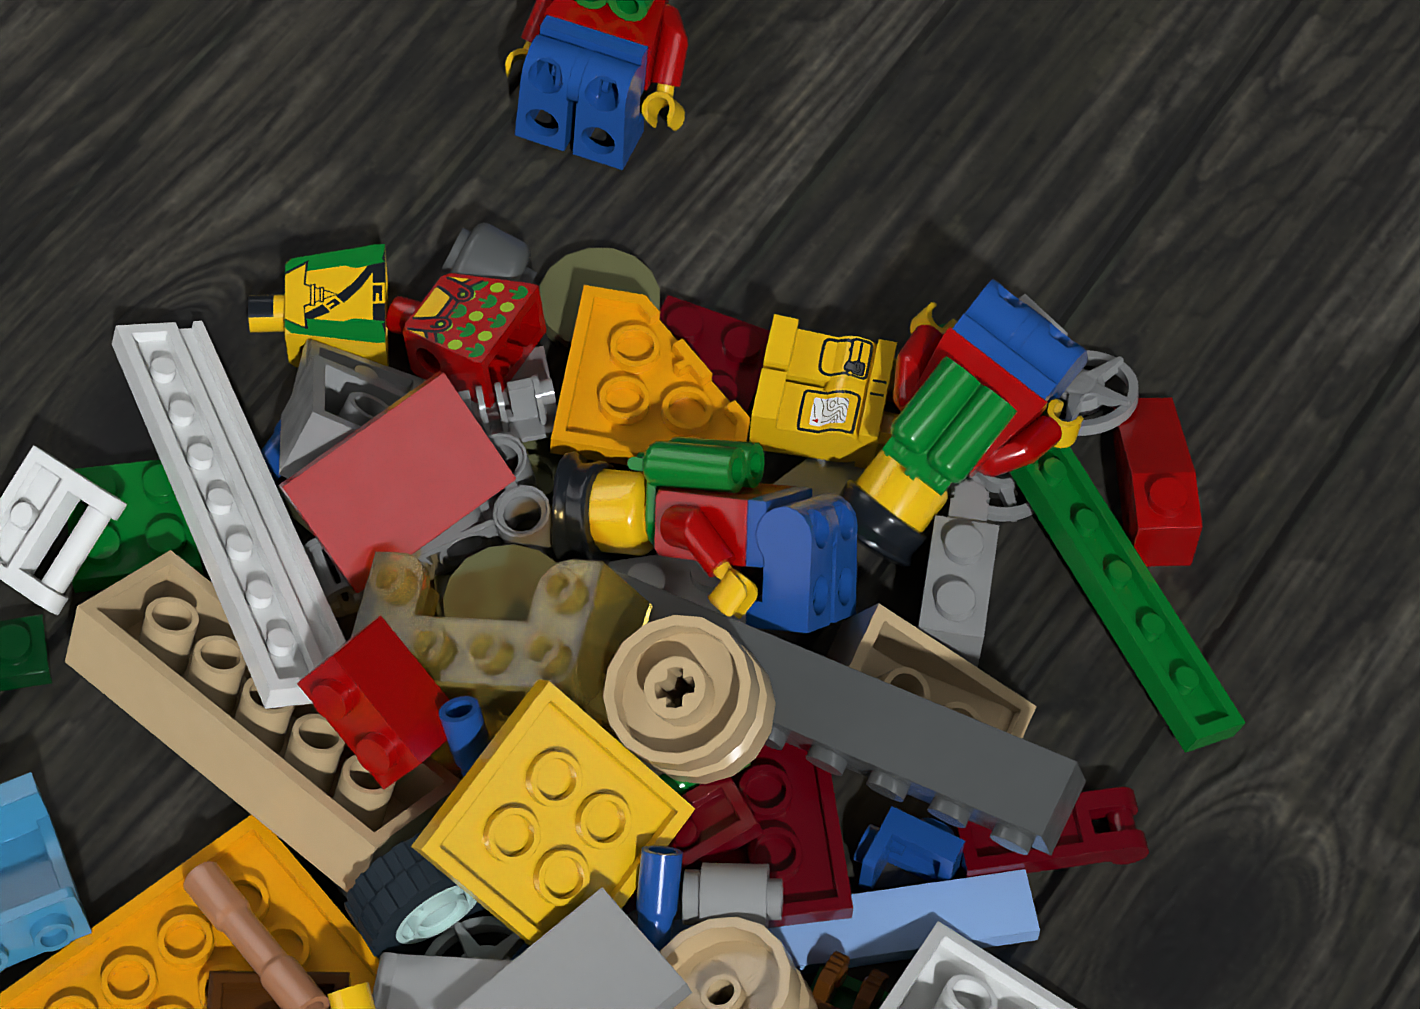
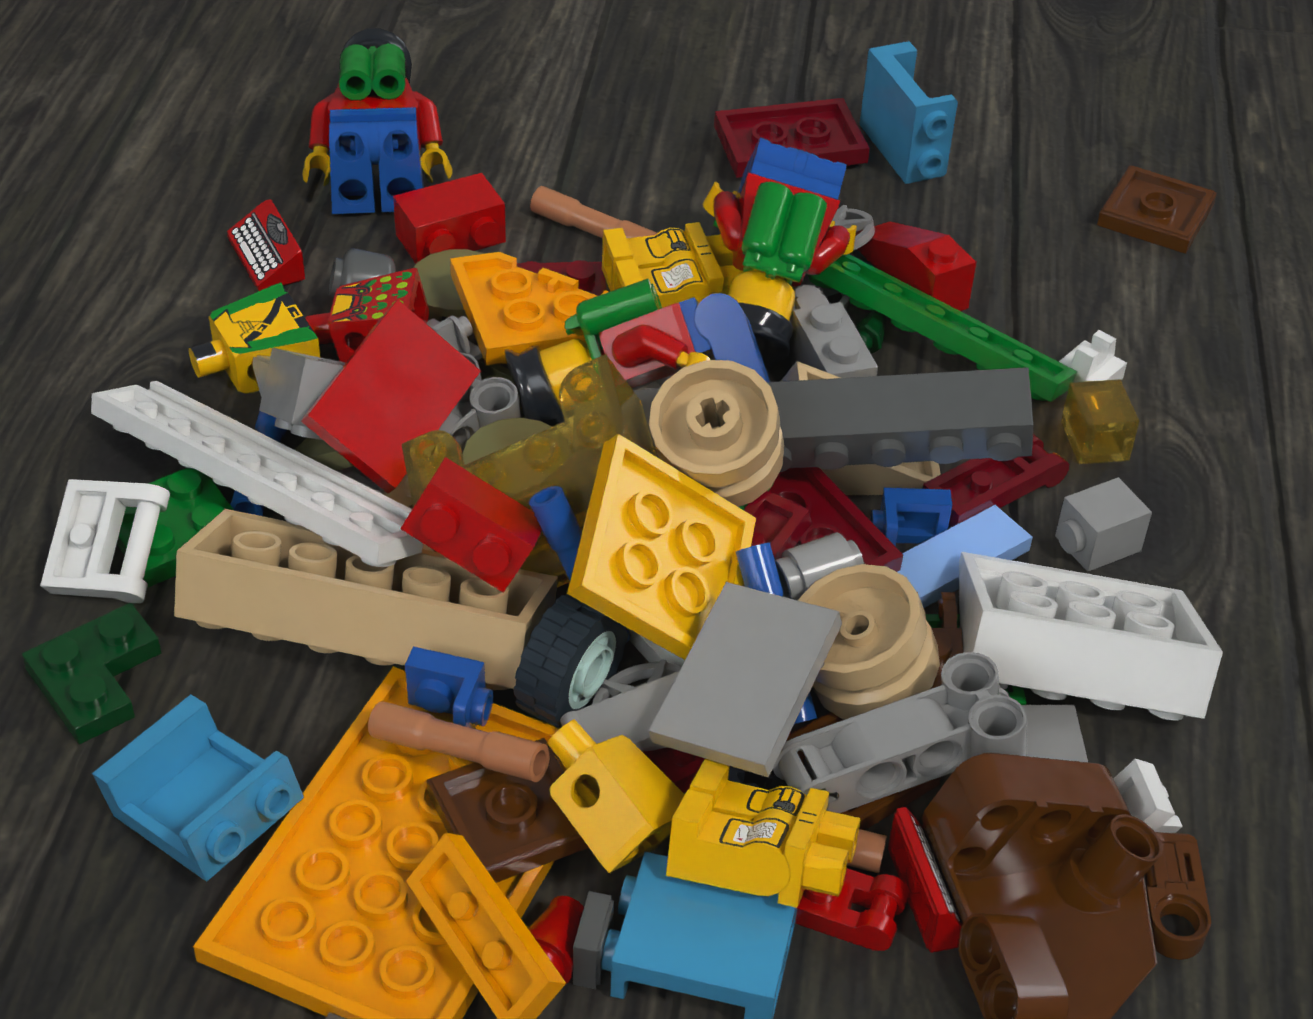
camera: 25 degrees left, 15 degrees down
none -> slope [227,199,305,291]
none -> red brick [393,173,506,264]
none -> blue bracket [405,646,493,729]
none -> nougat piece [530,186,657,239]
none -> dark red plate [714,98,870,178]
none -> dark green bar [855,310,887,354]
none -> dark azure panel [860,41,958,184]
none -> light grey brick [1055,477,1152,572]
none -> white tile [1059,330,1127,402]
none -> clear yellow brick [1061,379,1140,464]

